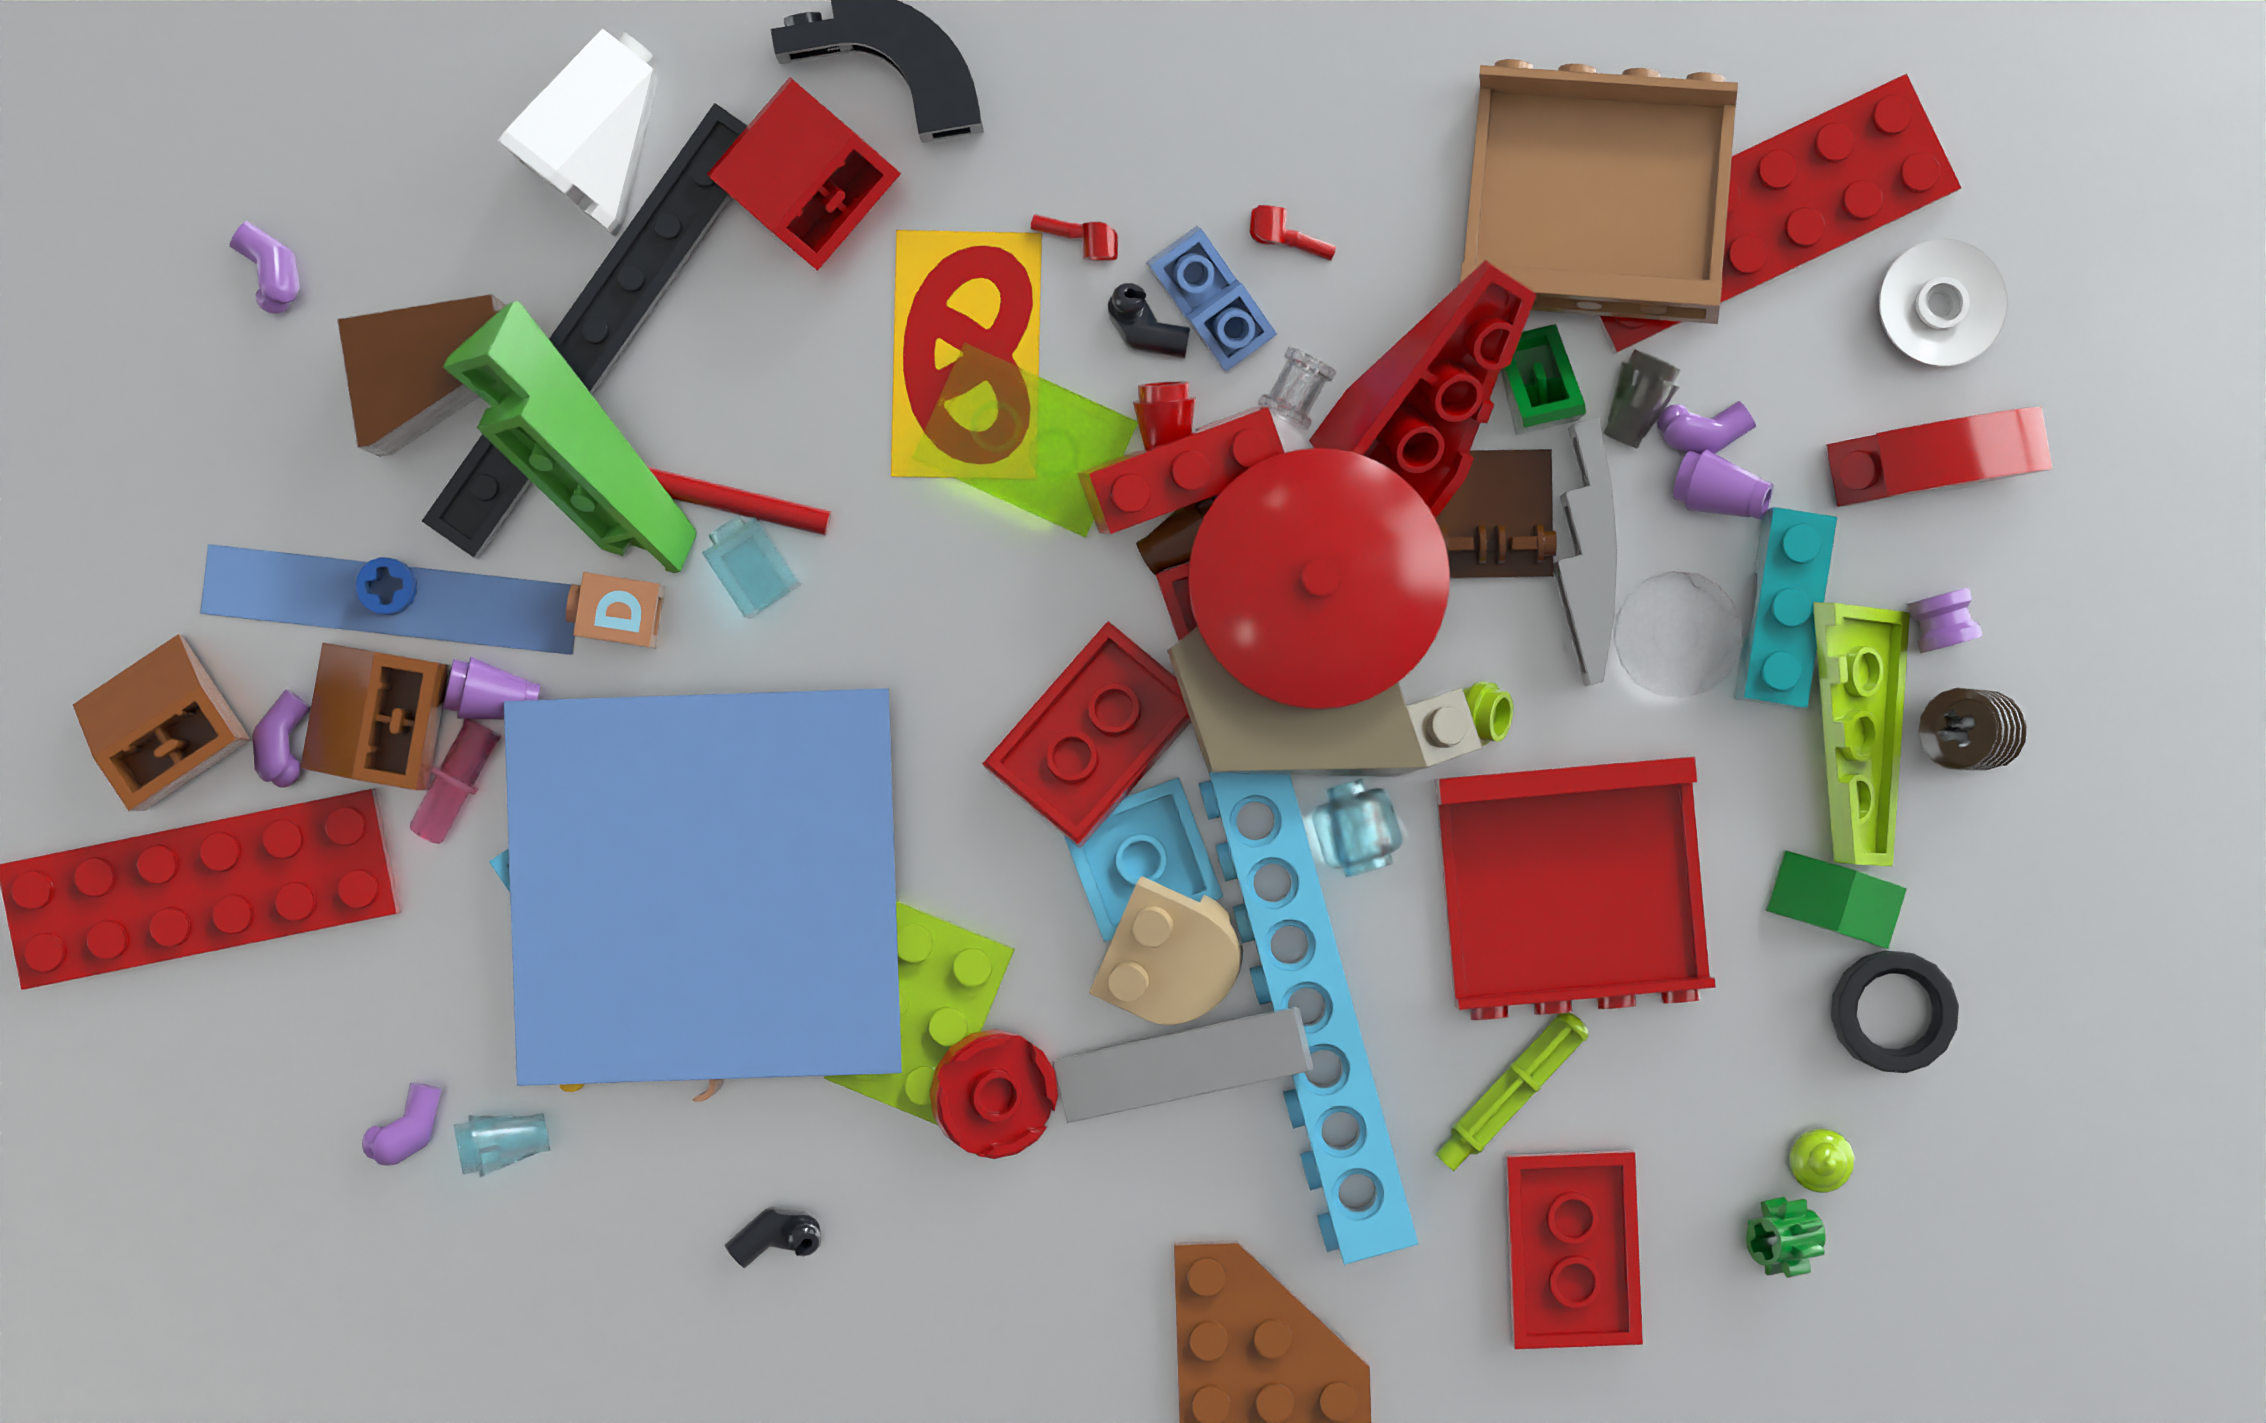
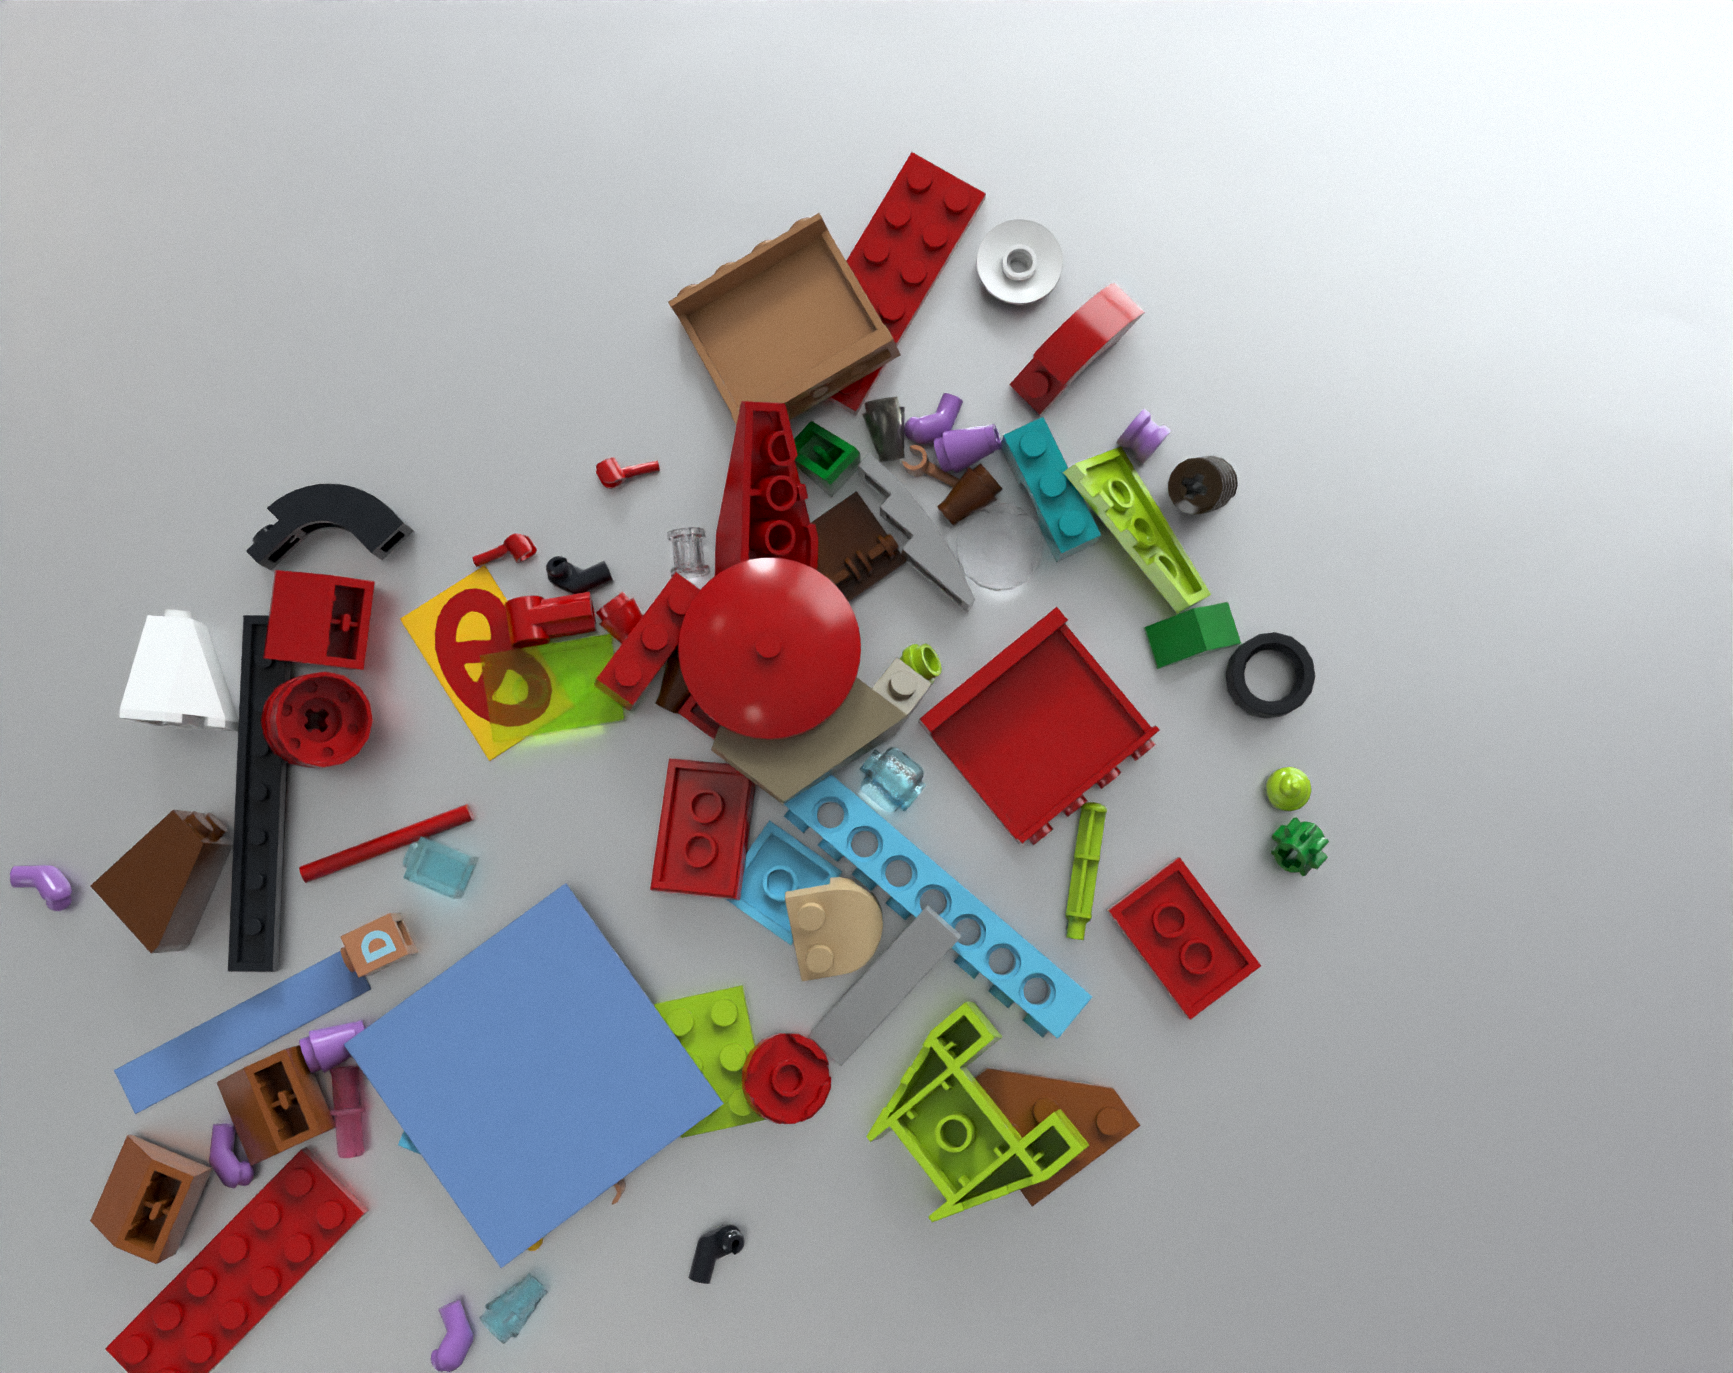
camera: 35 degrees left, 5 degrees down
blue bush [356,557,418,615] -> none
bright green wedge [443,301,696,573] -> none
medium blue slope [1146,226,1277,371] -> none
none -> red wheel [261,671,373,768]
none -> red piece [505,592,597,649]
none -> lime wedge [866,1002,1090,1222]
none -> nougat hand [902,445,959,487]
none -> reddish brown cone [937,463,1003,526]

